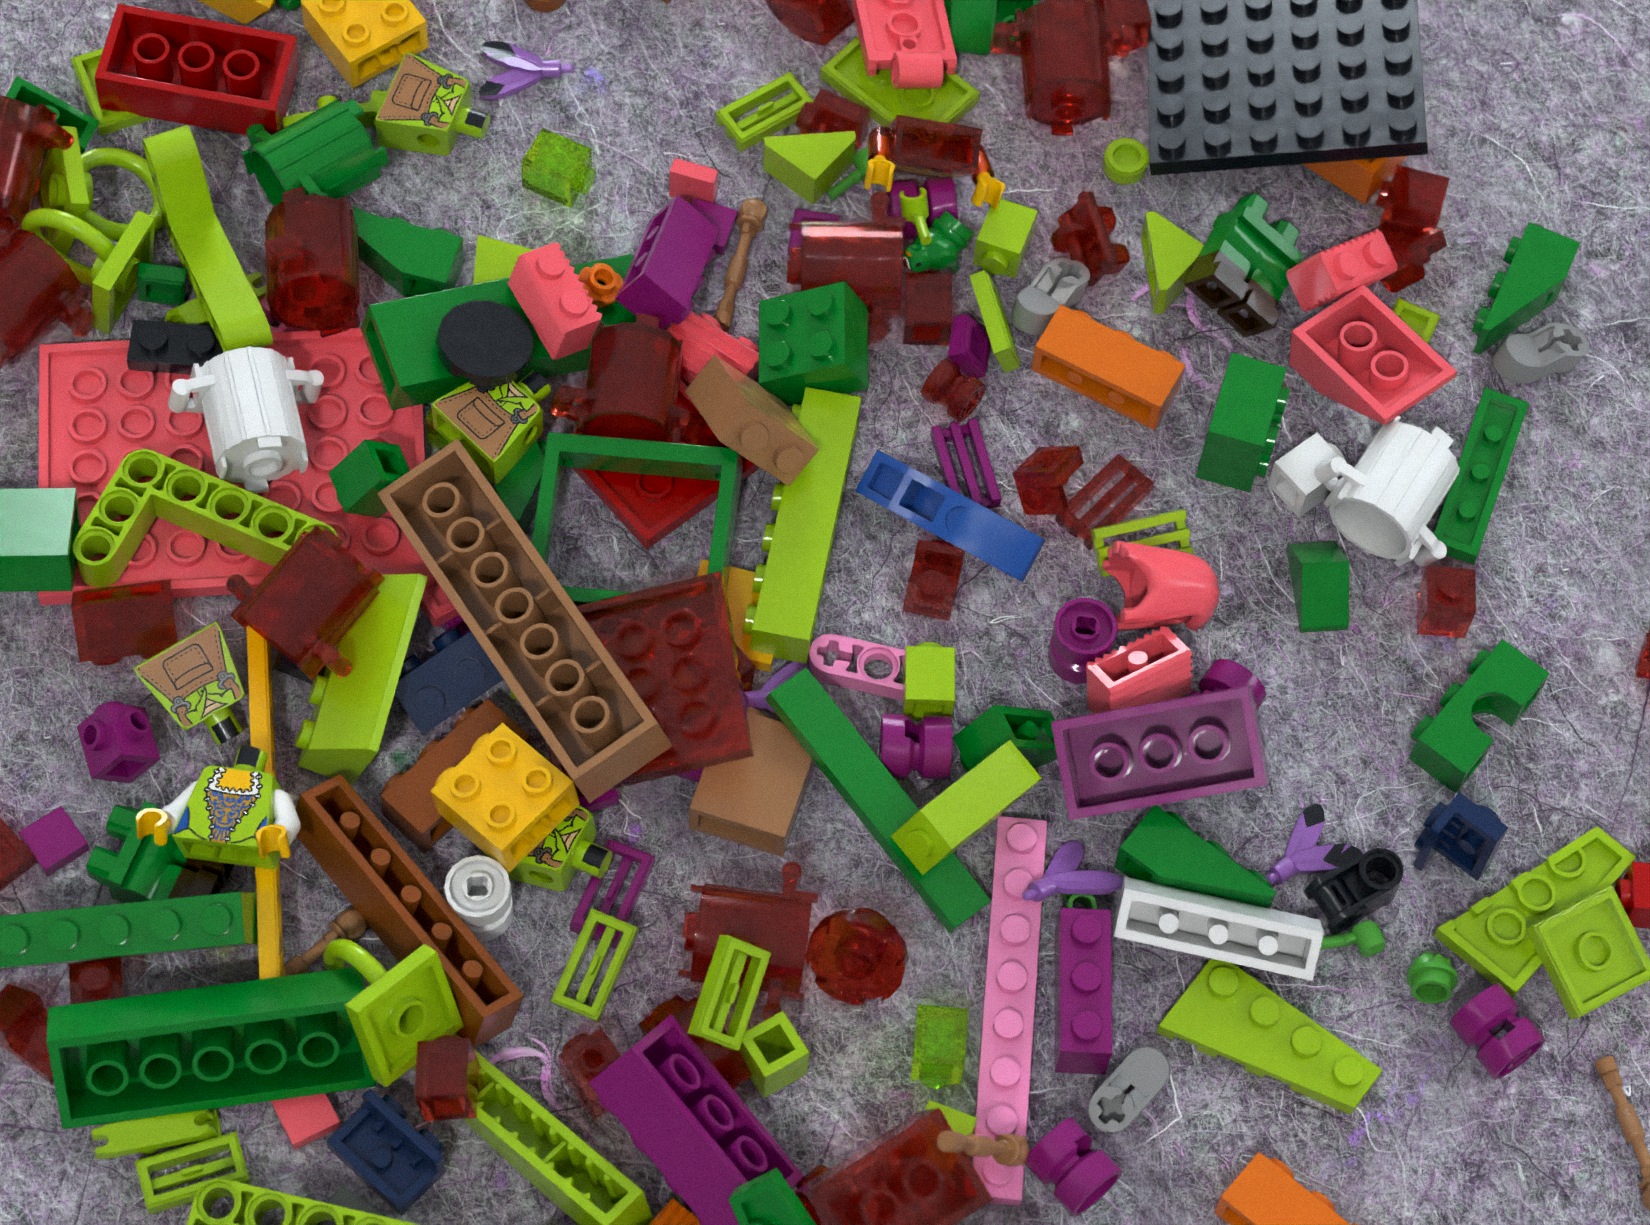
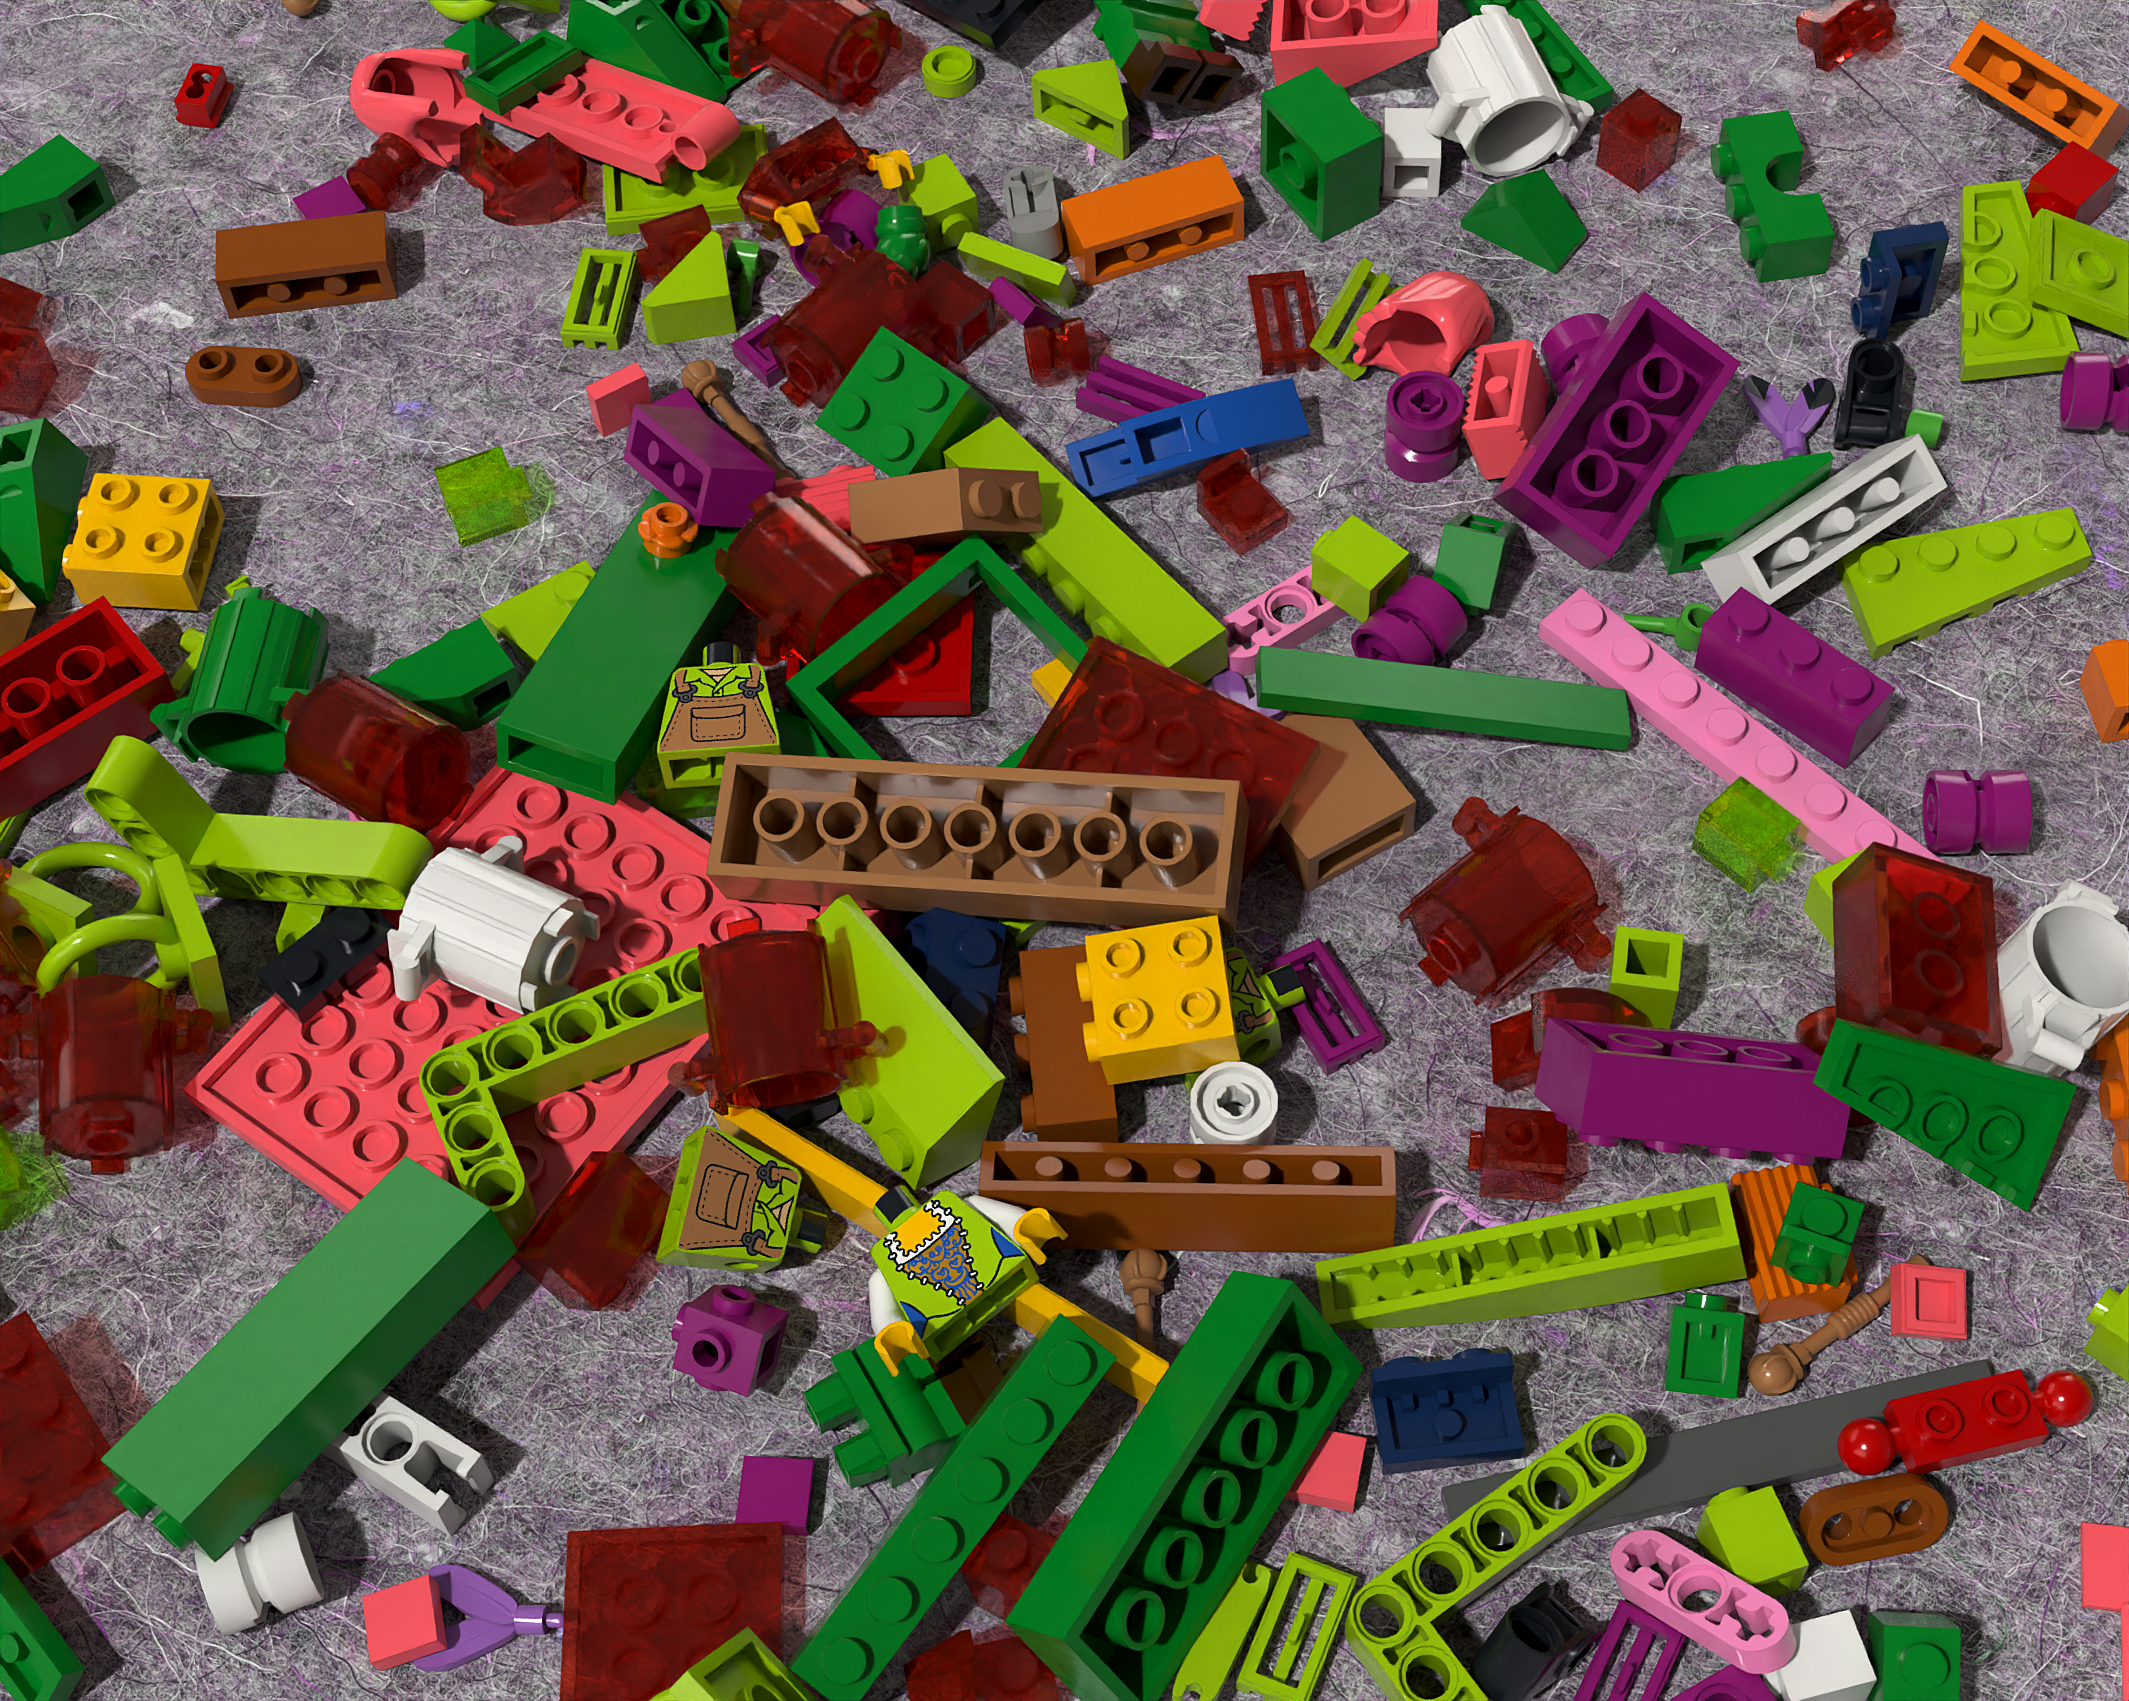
camera: 40 degrees left, 5 degrees down
green tile [137,262,187,306] -> none
lime tile [323,939,464,1087] -> none
green brick [329,440,410,518] -> none
torso [375,52,490,156] -> none
clear red brick [415,1035,479,1122] -> none
black tile [436,301,534,387] -> none
medium lavender piece [479,41,574,100] -> none
coral brick [507,242,602,360] -> none
lime tile [551,908,639,1023] -> none
lime tile [687,935,771,1051] -> none
clear red tile [805,908,909,1005] -> none
lime slope [891,740,1042,875] -> none
lime hand [899,187,932,245] -> none
medium nougat piece [937,1130,1029,1167] -> none
clear red bracket [1013,446,1084,515] -> none
medium lavender piece [1022,841,1123,902] -> none
clear red hips [1050,191,1130,286] -> none
light grey piece [1088,1047,1171,1133] -> none
bright green plate [1407,952,1458,1004] -> none

